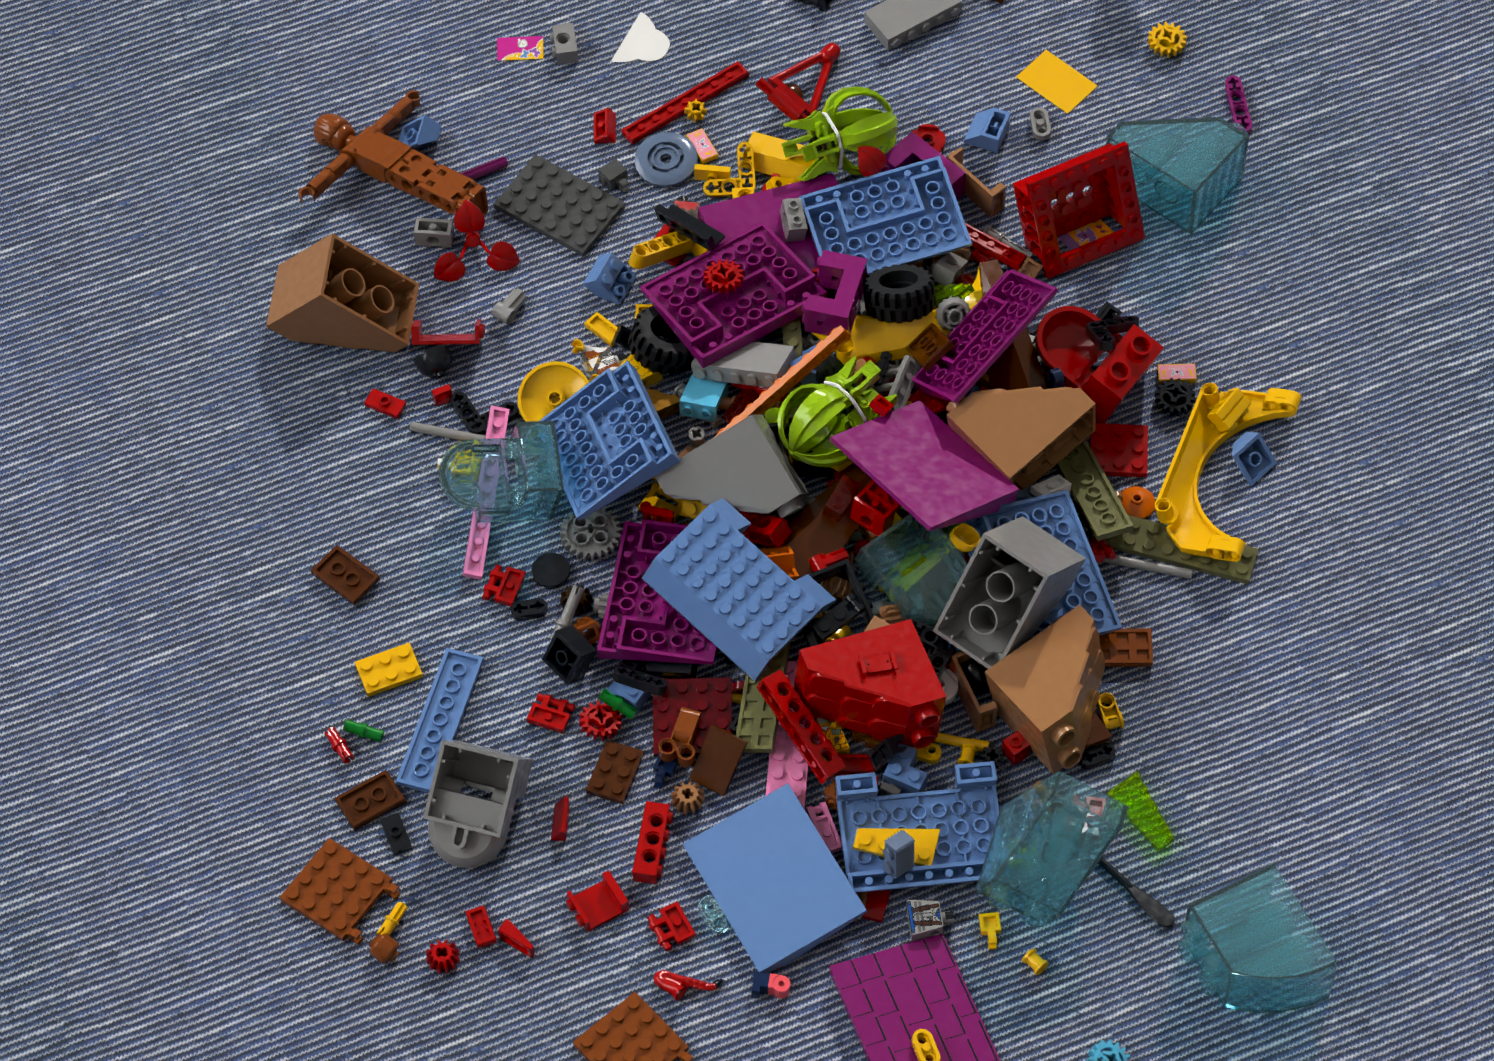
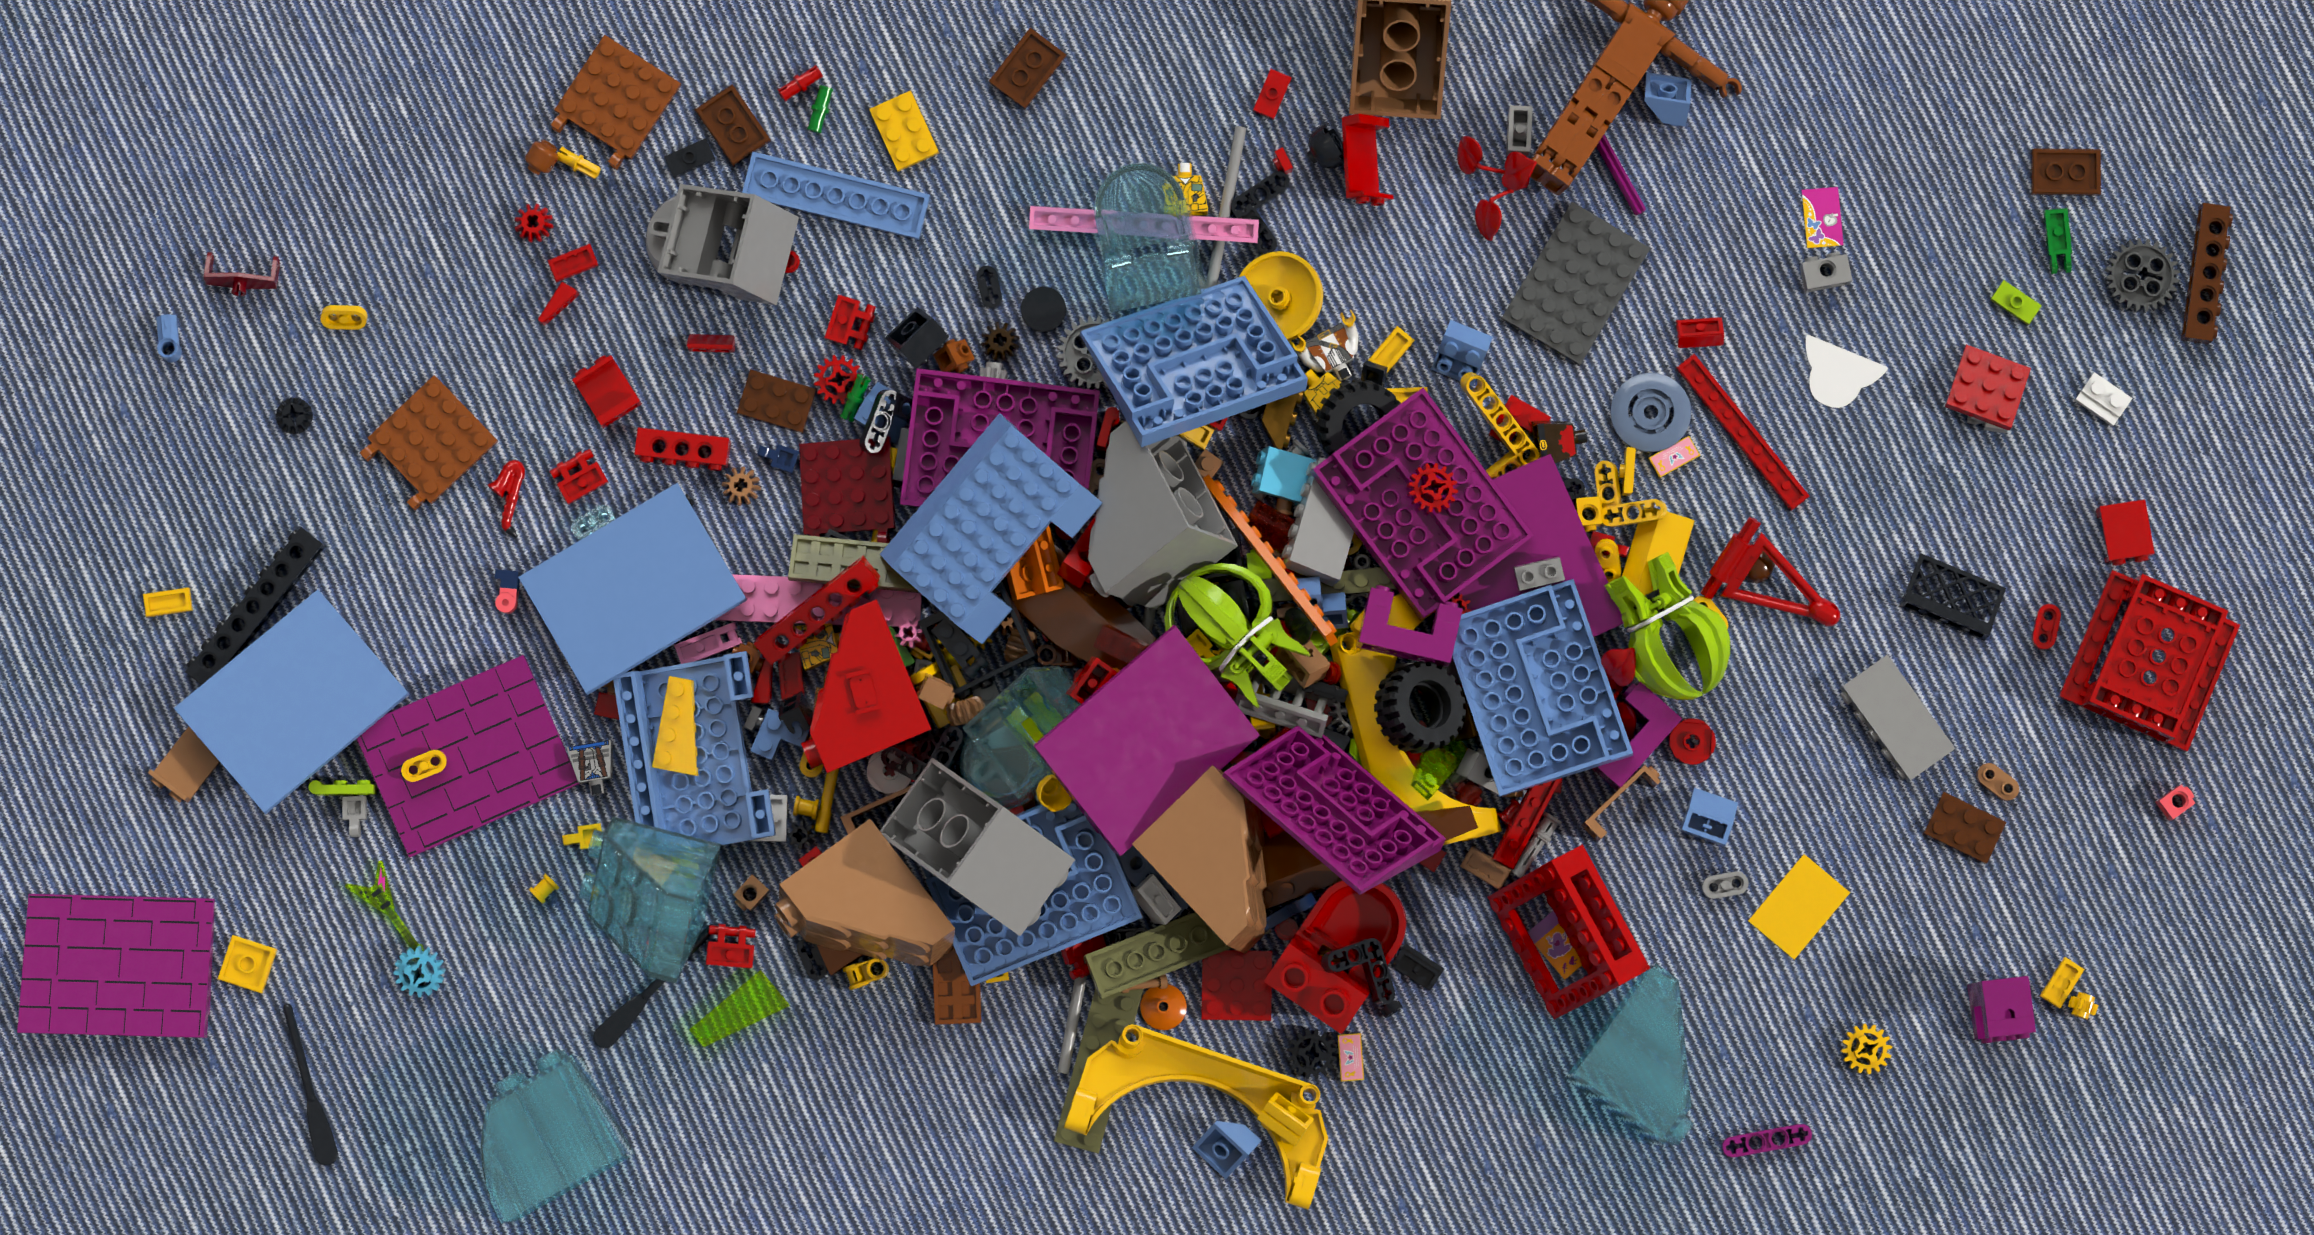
camera: 85 degrees right, 25 degrees up
red plate [482,564,526,606] -> none
light grey piece [492,288,527,325] -> none
light grey pin [549,585,585,639] -> none
dark grey brick [598,158,630,193] -> none
black panel [654,204,725,251] -> none
dark orange piece [658,707,702,768] -> none
yellow gear [684,99,707,123] -> none
light grey bush [688,426,706,449] -> none
reddish brown tile [689,725,748,796] -> none
red piece [808,548,850,572] -> none
red plate [868,394,894,417] -> none
sand blue brick [883,830,915,878] -> none
reddish brown tile [905,323,955,371] -> none
light grey piece [935,296,971,331] -> none

